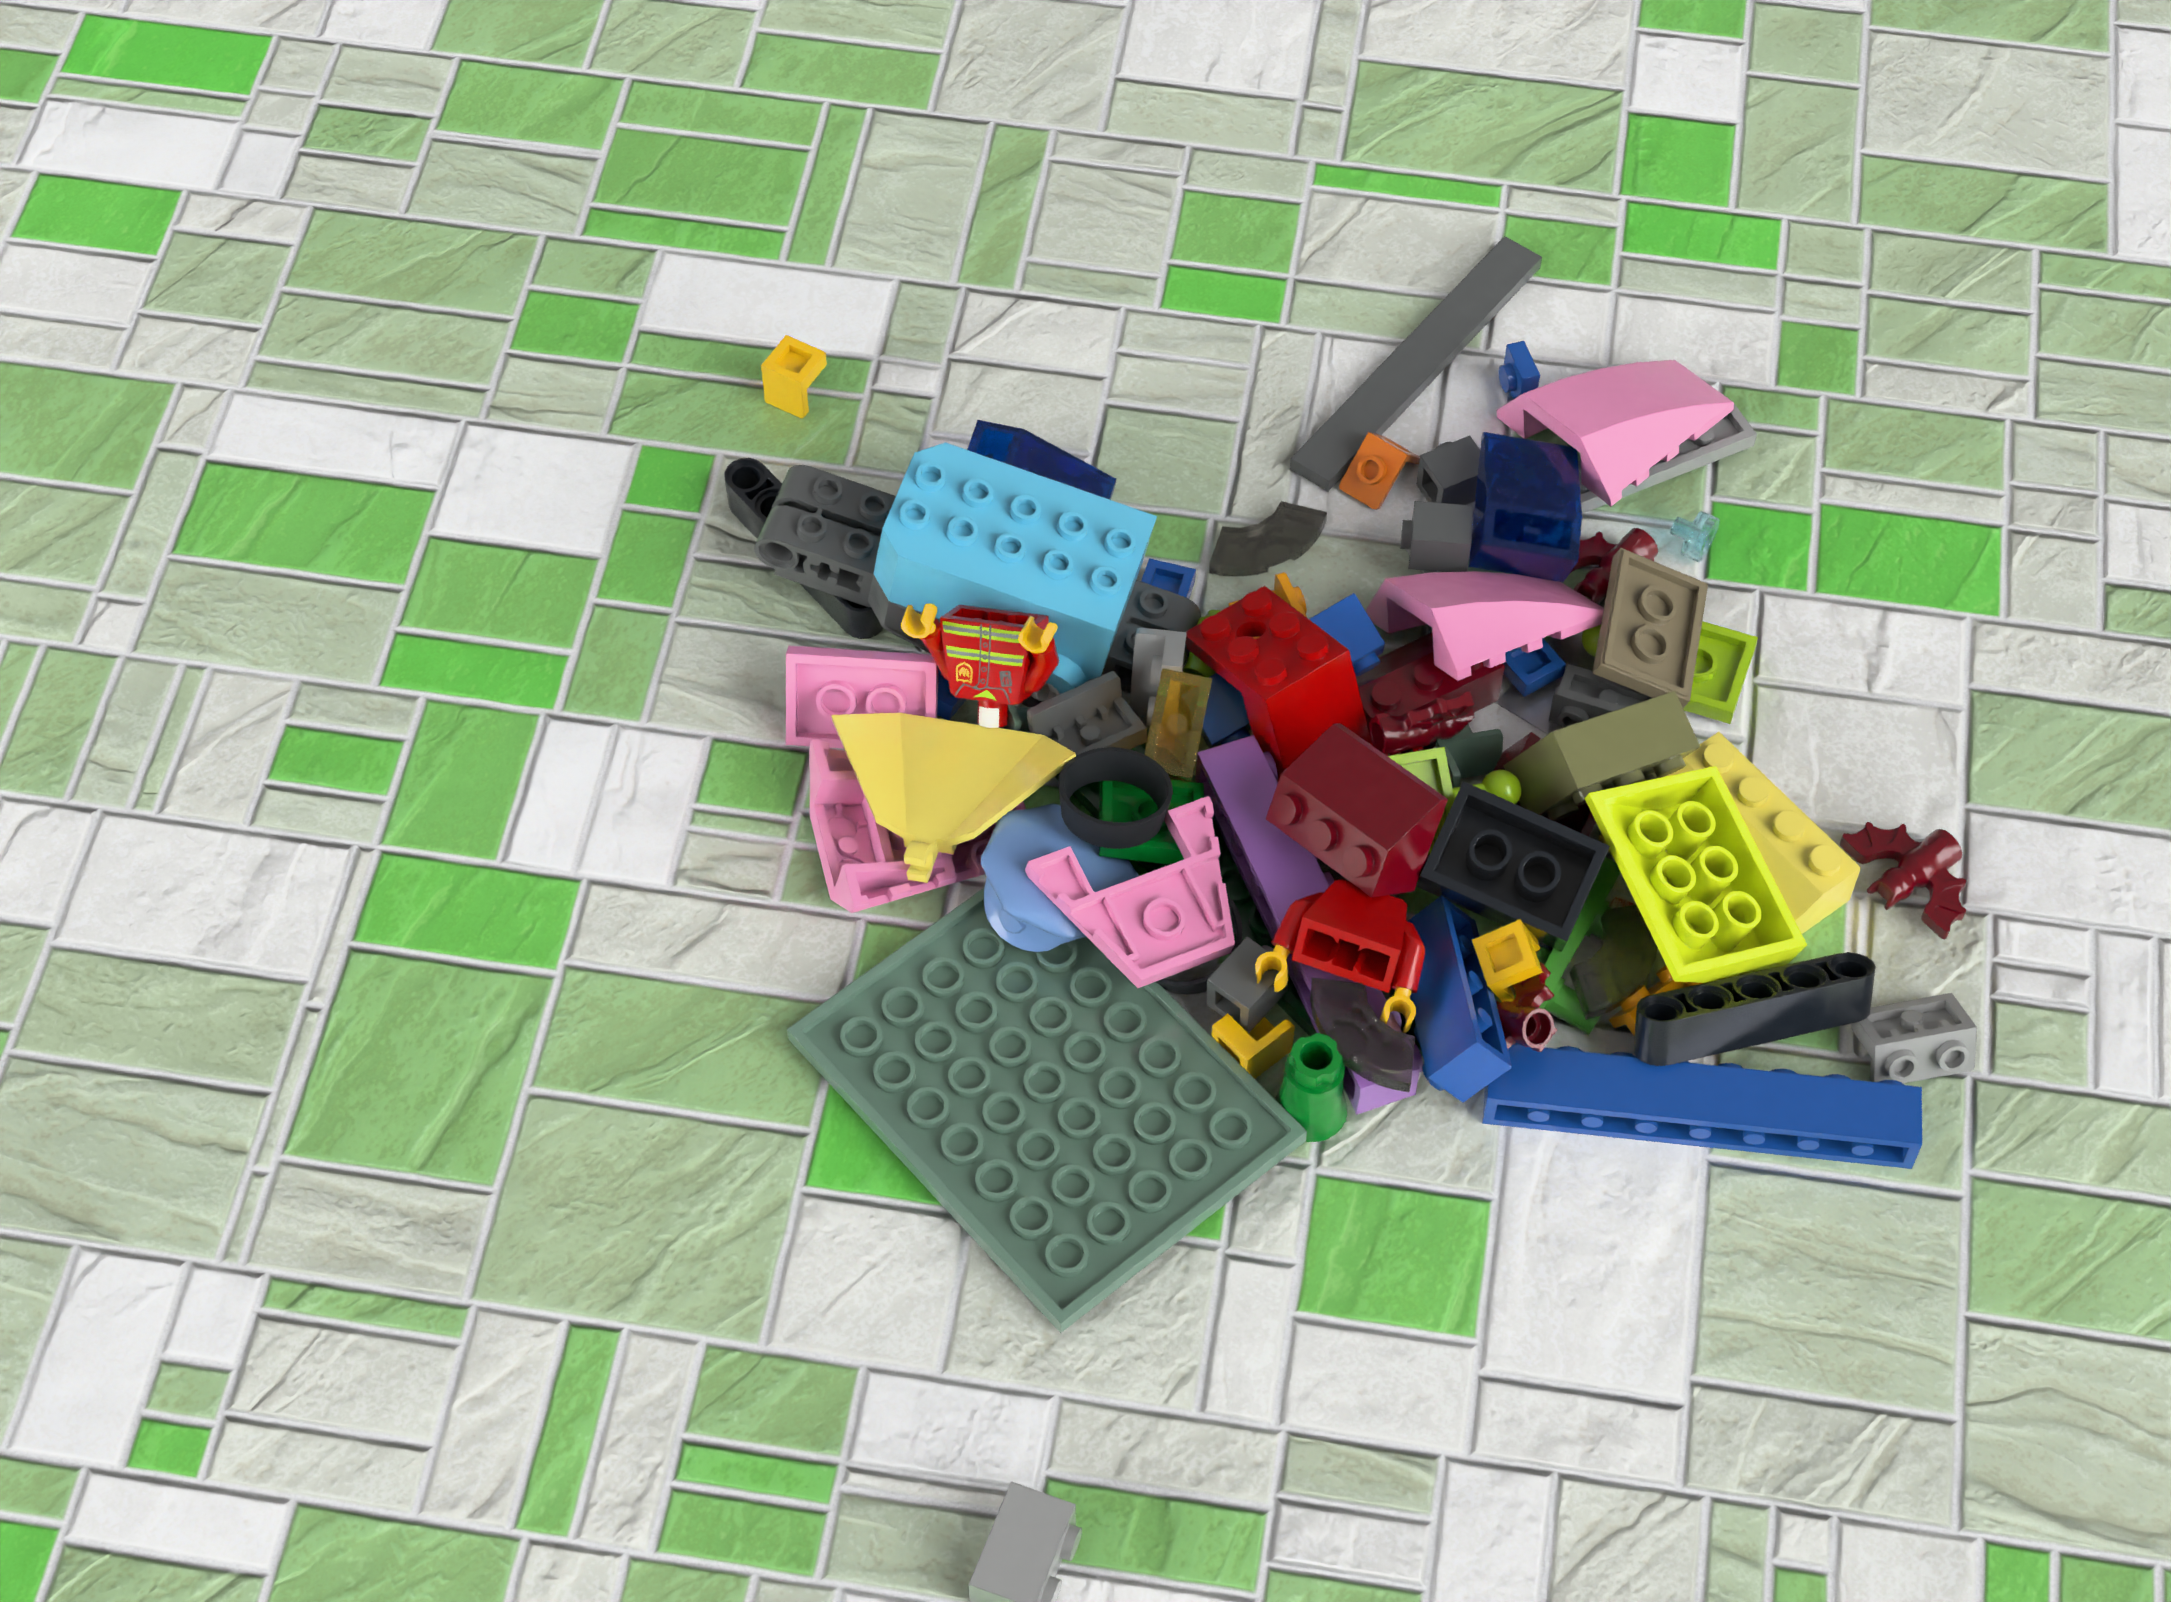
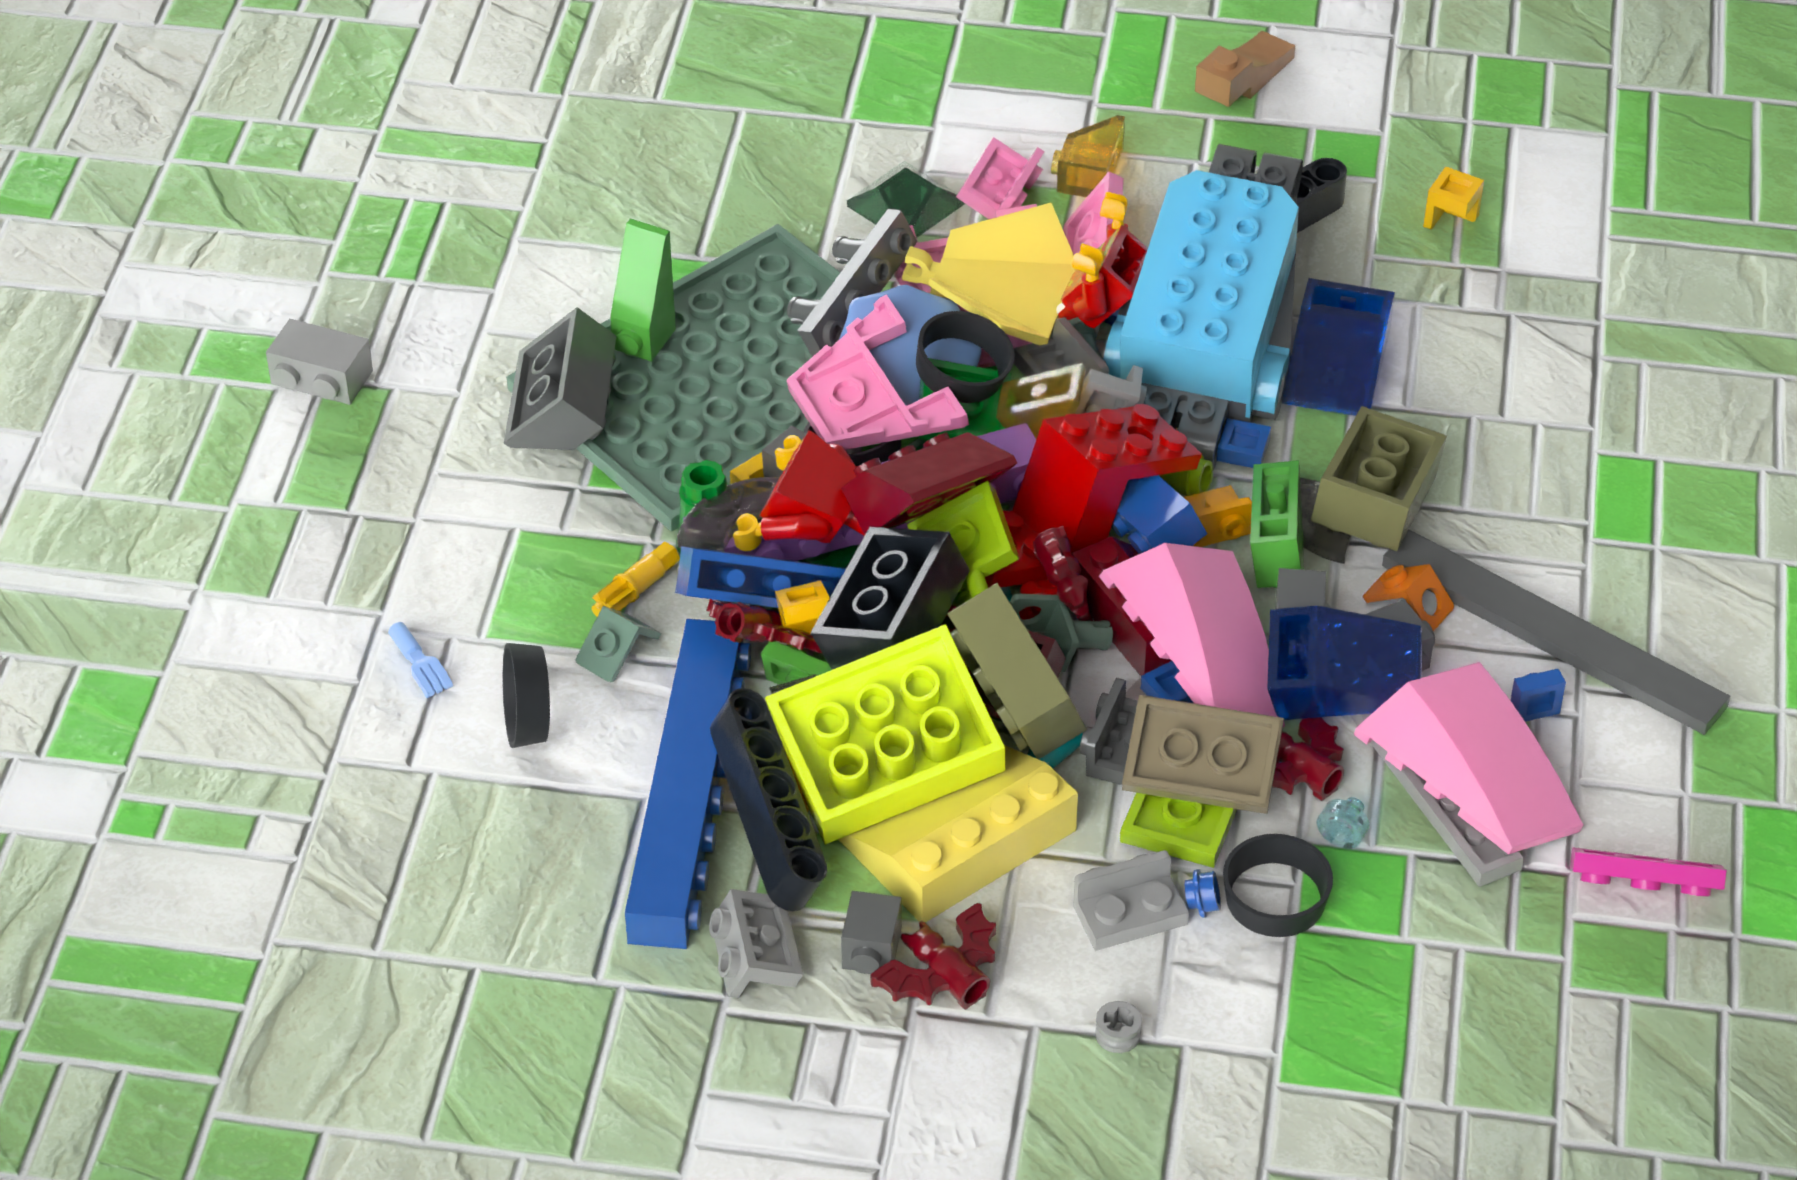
camera: 90 degrees right, 10 degrees down
none -> light blue piece [388,622,453,698]
none -> black tyre [502,643,550,748]
none -> dark grey slope [504,307,617,450]
none -> sand green bracket [575,606,662,682]
none -> yellow piece [591,542,680,617]
none -> bright green slope [610,218,676,362]
none -> dark grey plate [787,209,918,357]
none -> dark grey brick [841,891,902,974]
none -> clear green slope [847,161,965,238]
none -> bright pink bracket [956,137,1045,219]
none -> clear yellow slope [1051,115,1125,197]
none -> light grey bracket [1073,850,1189,951]
none -> light grey bush [1095,1001,1142,1053]
none -> plate [1184,869,1221,918]
none -> medium nougat slope [1195,31,1295,107]
none -> black tyre [1223,834,1333,937]
none -> bright green slope [1250,460,1304,588]
none -> olive brick [1311,406,1447,551]
none -> dark pink plate [1570,847,1727,897]

